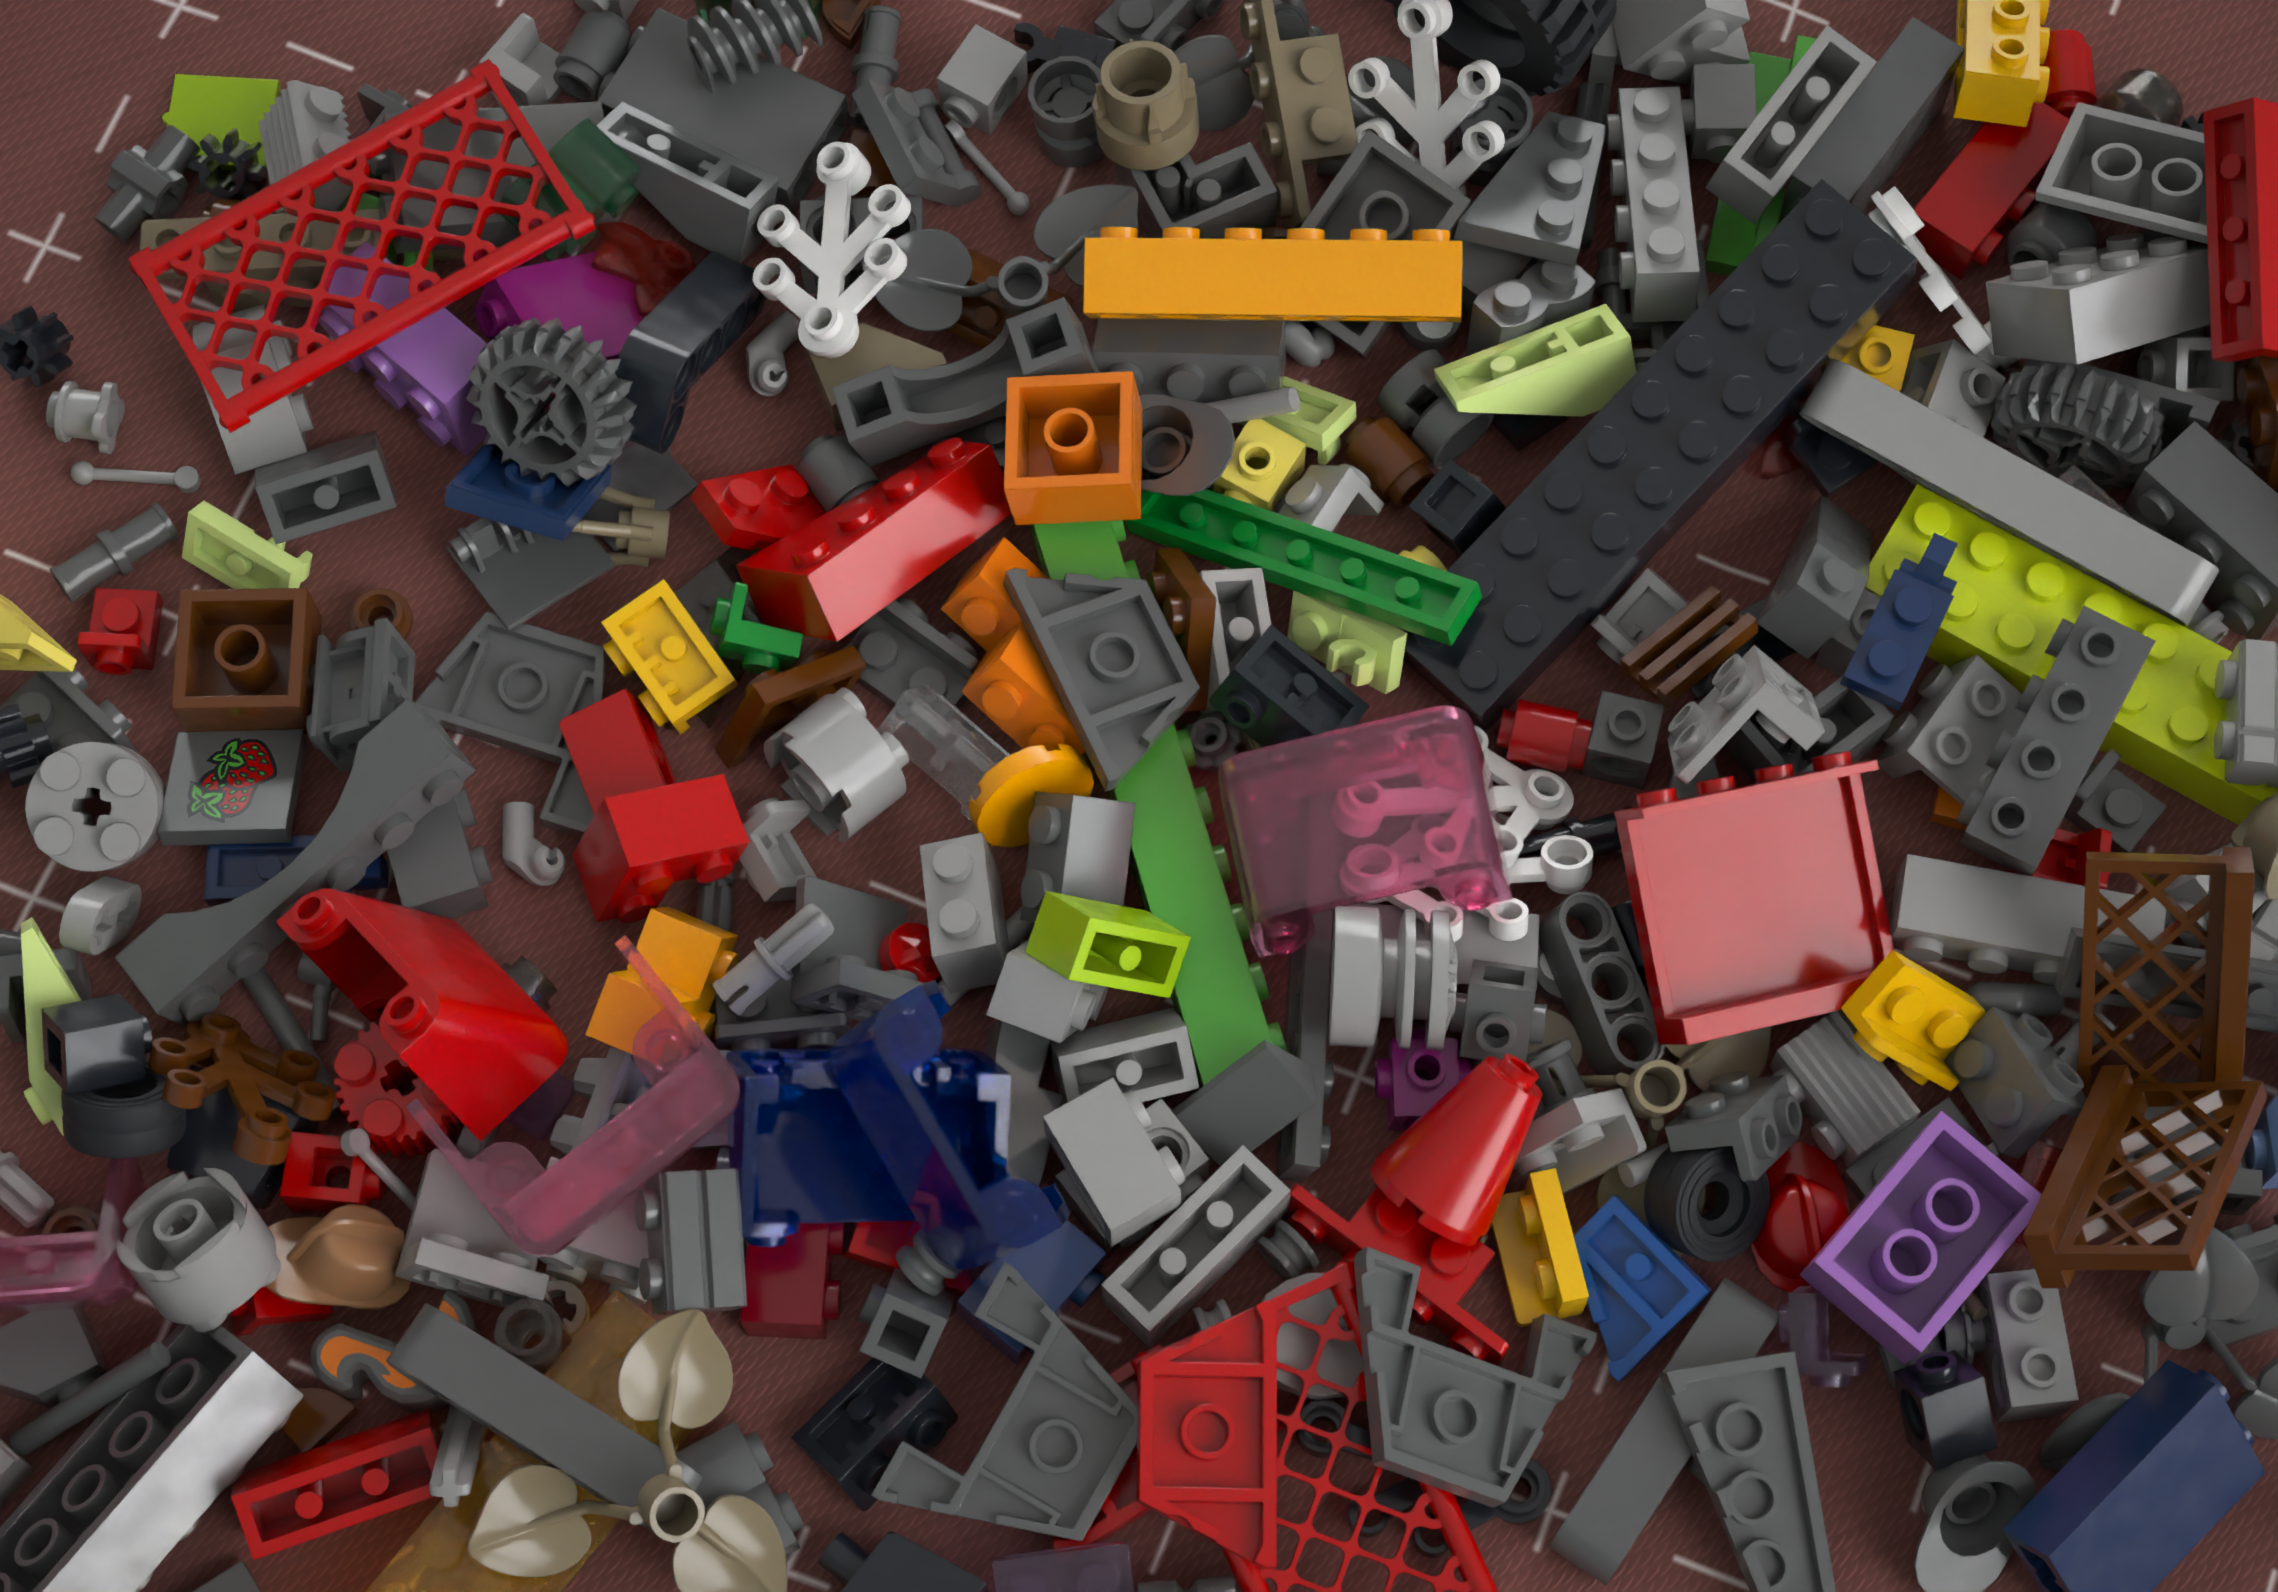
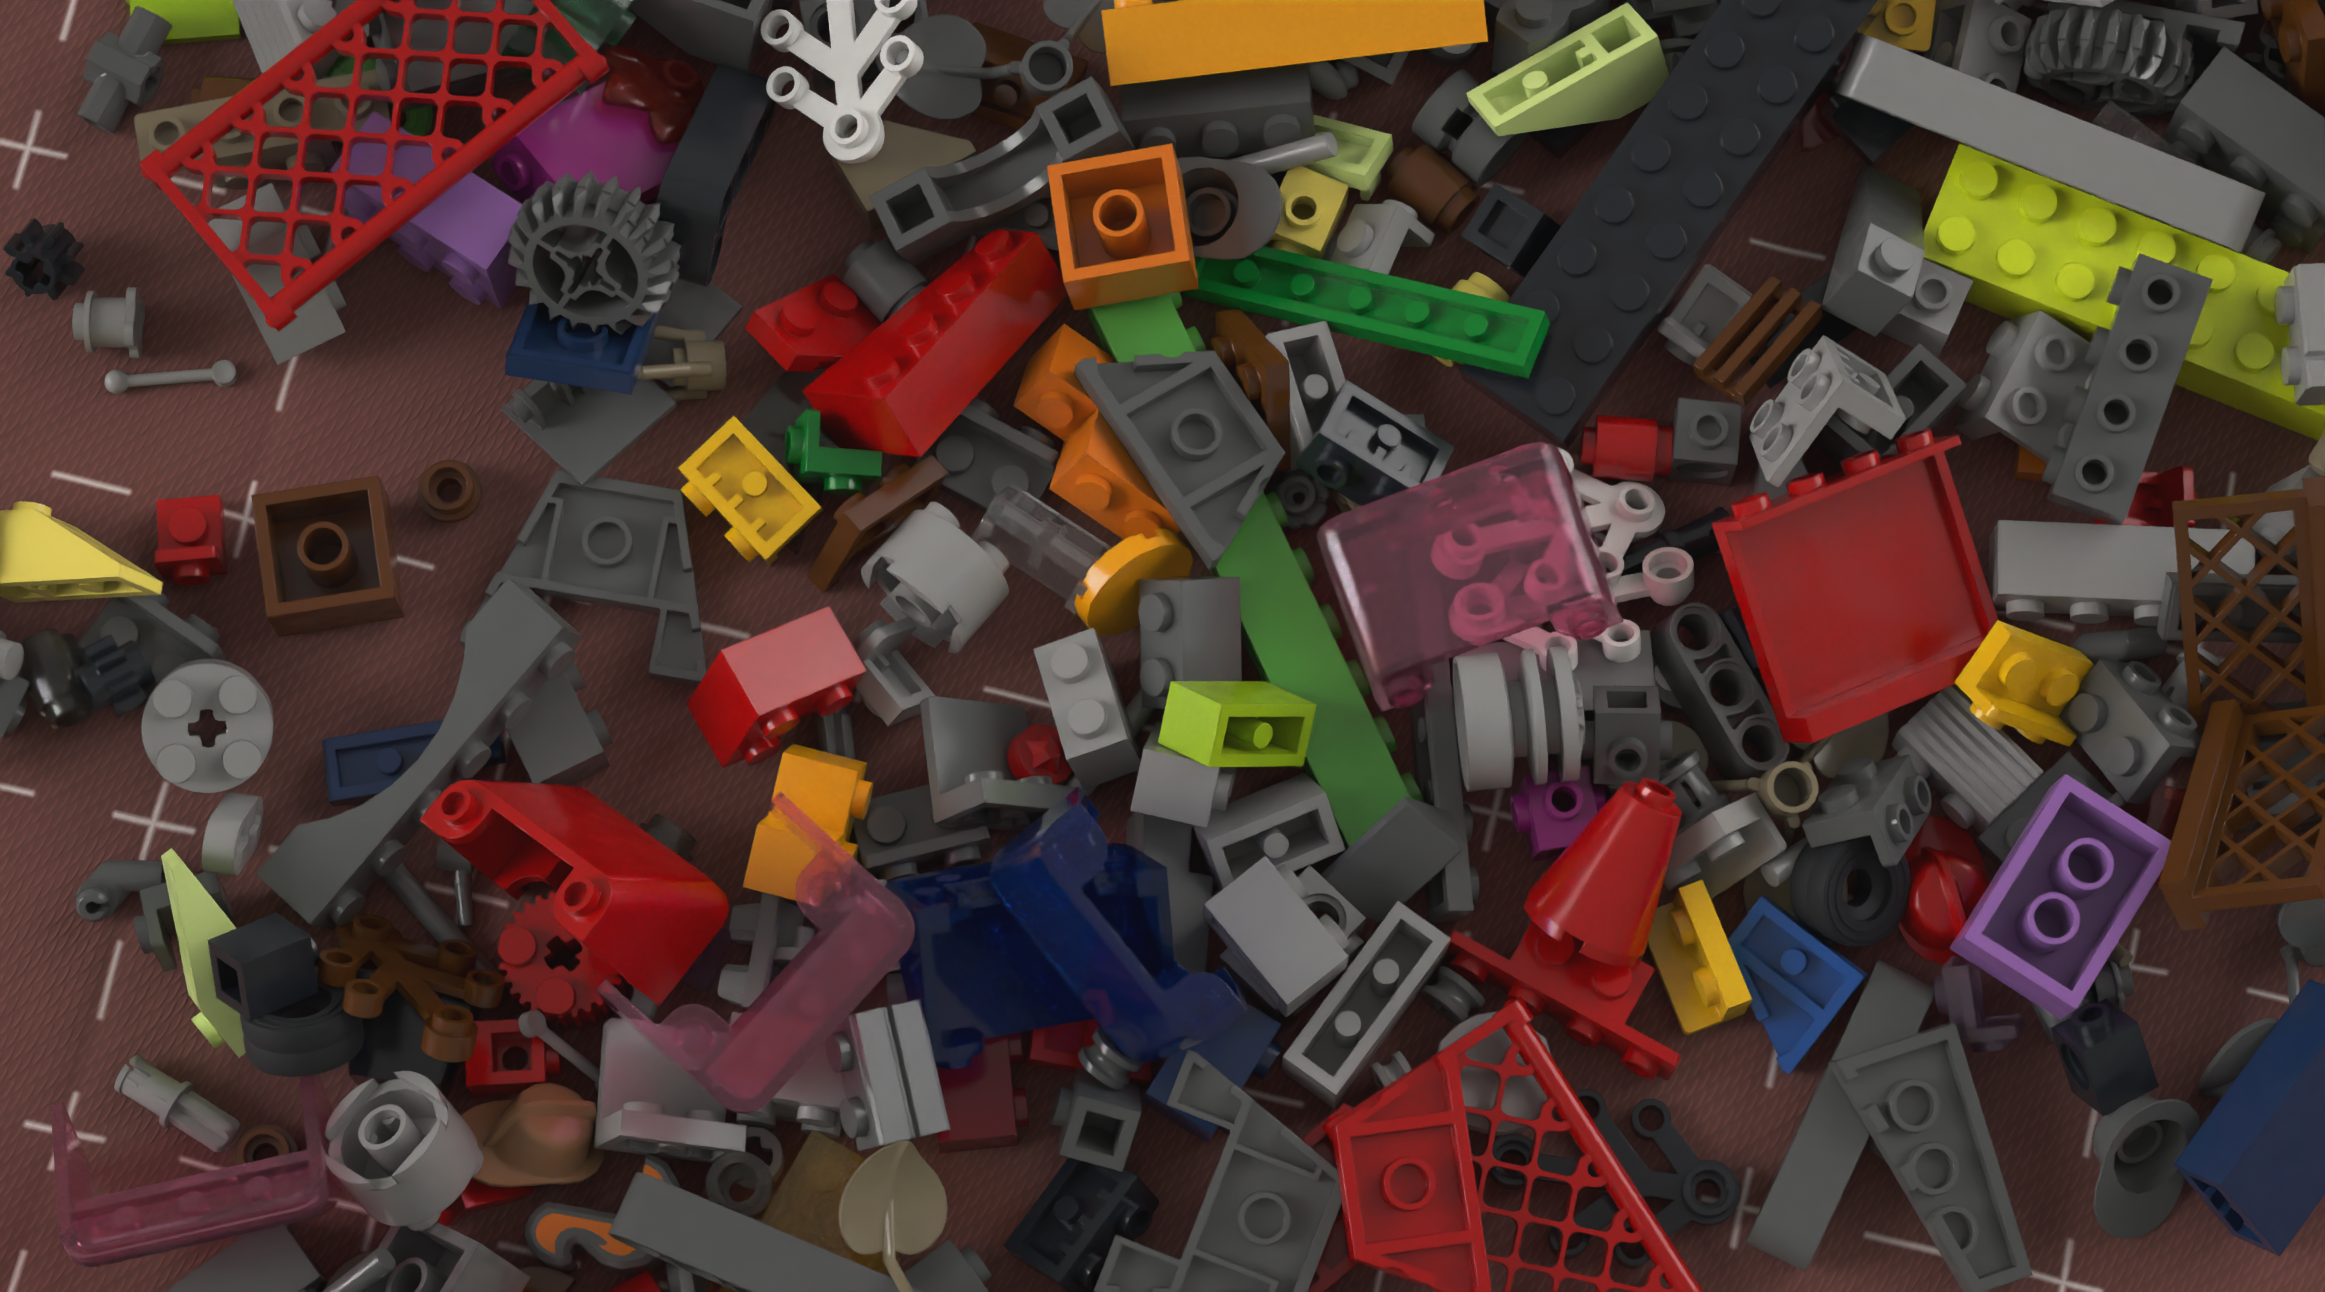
camera: 10 degrees left, 5 degrees up
dark grey pin [49,502,179,603] -> none
dark grey tile [158,729,307,846] -> none
yellowish green plate [182,500,313,589] -> none
black gear [188,128,268,200] -> none
dark grey brick [255,430,397,545] -> none
dark grey hinge [306,617,416,772] -> none
light grey arm [502,802,566,886] -> none
red panel [559,689,677,815] -> none
light grey axle [713,903,834,1015] -> none
light grey arm [745,310,800,397] -> none
yellowish green plate [1287,591,1407,695] -> none
dark grey wing [1354,1247,1597,1508] -> none
dark blue hinge [1840,533,1958,711] -> none
light grey brick [1974,1269,2079,1423] -> none
dark grey bracket [2064,749,2167,853] -> none

